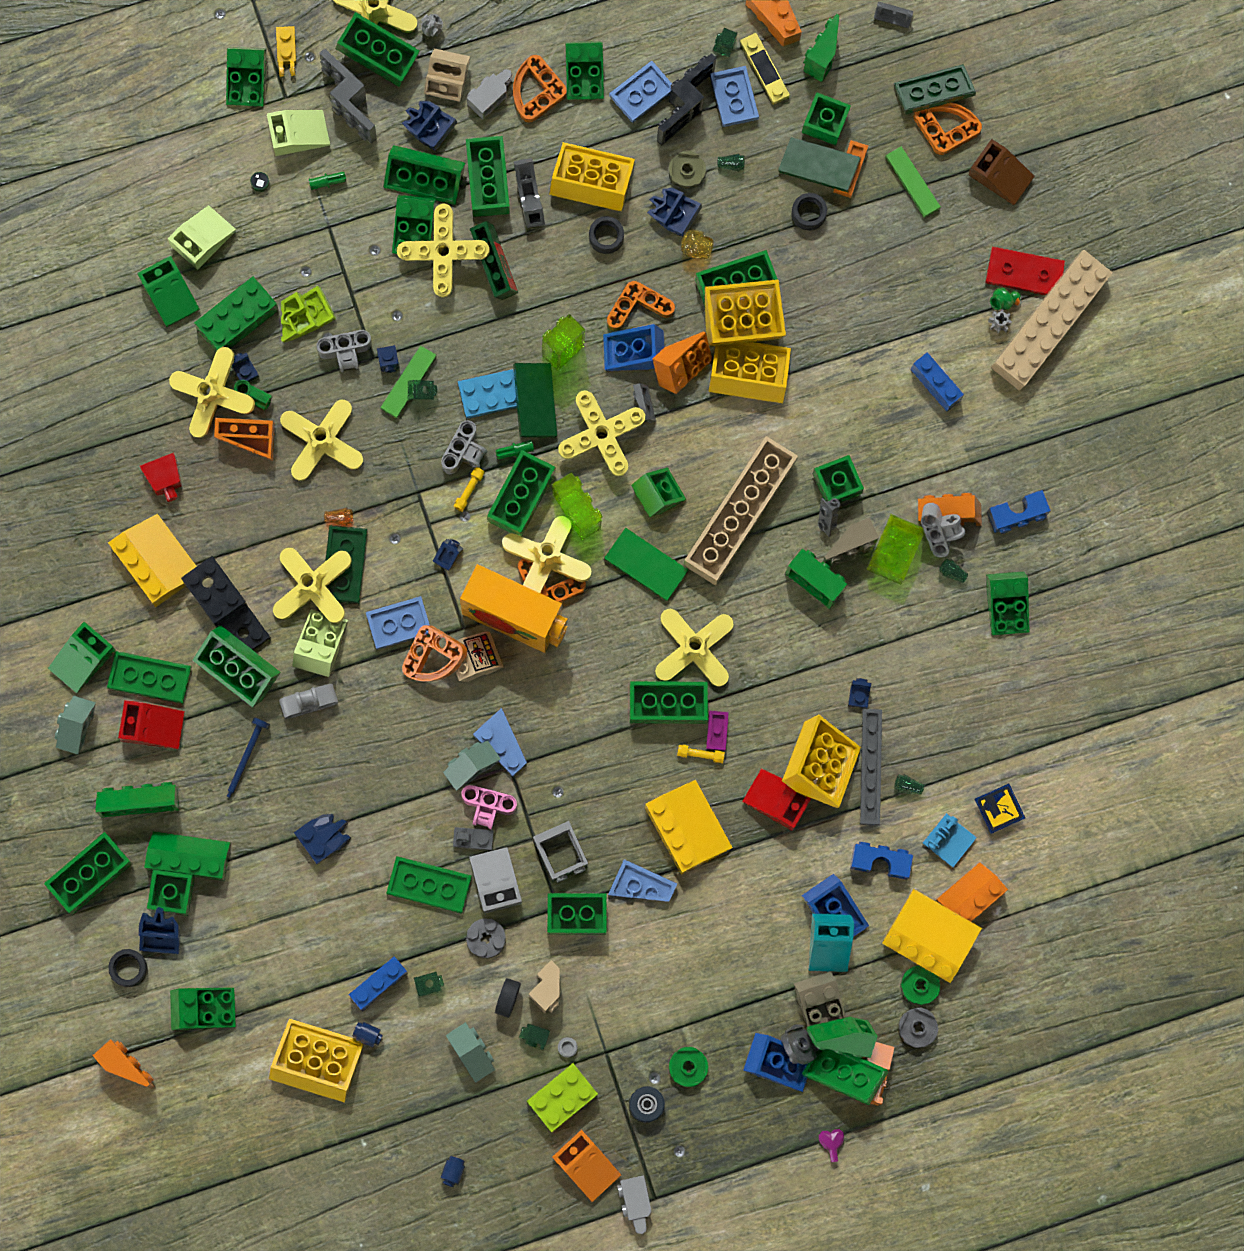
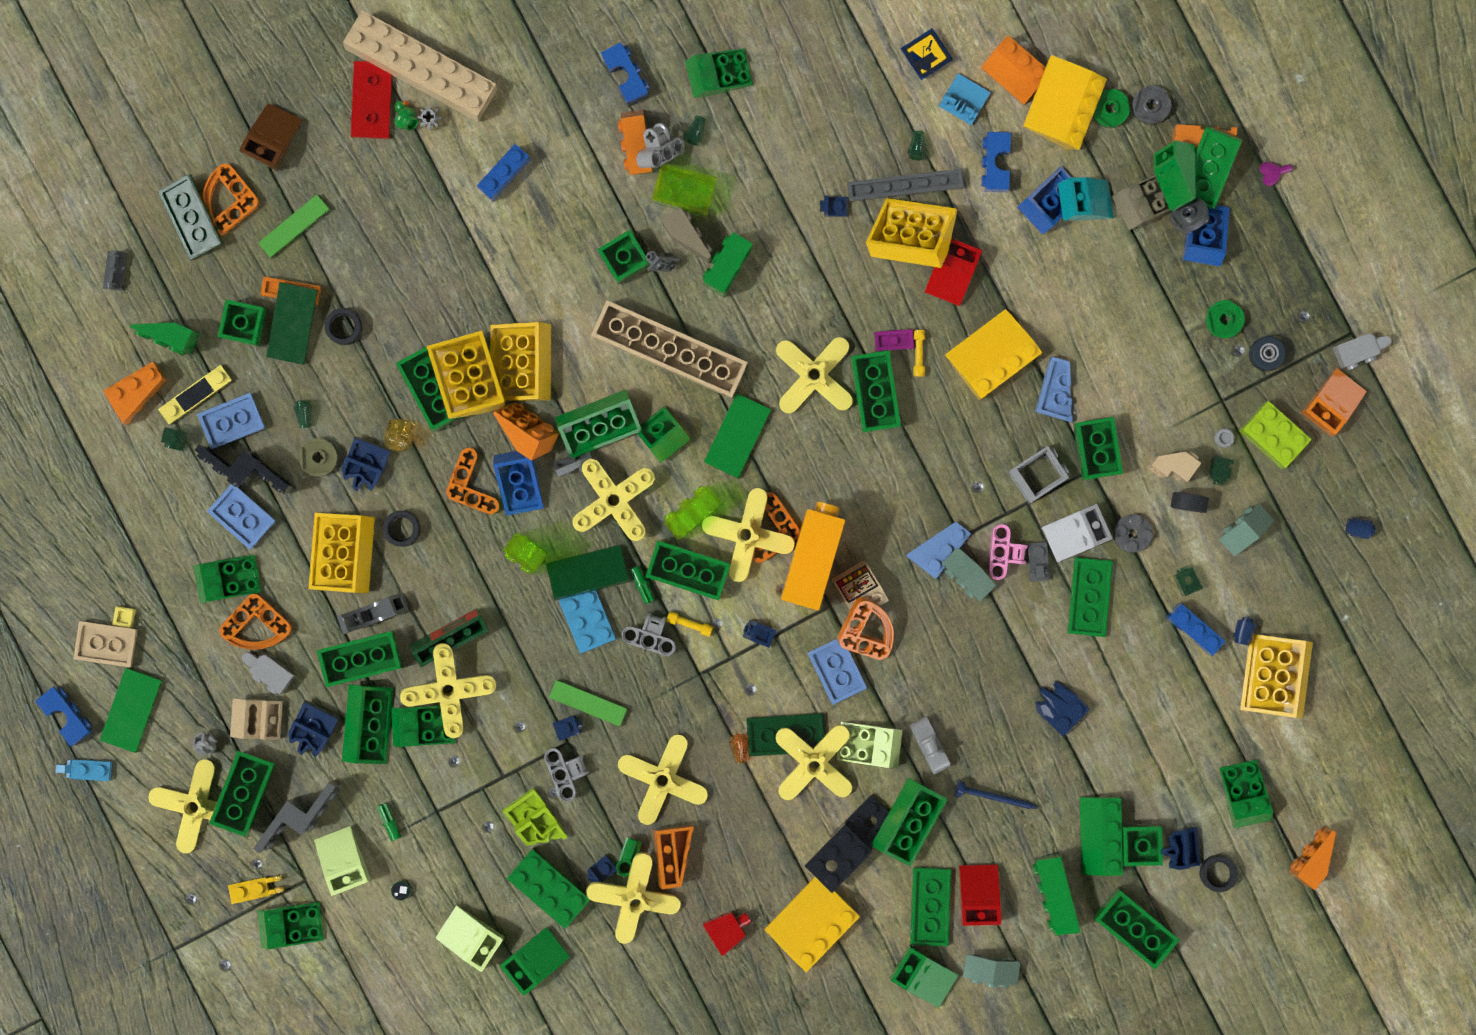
camera: 90 degrees left, 10 degrees up
clear green brick [408,380,438,400] -> none
none -> green slope [555,389,642,459]

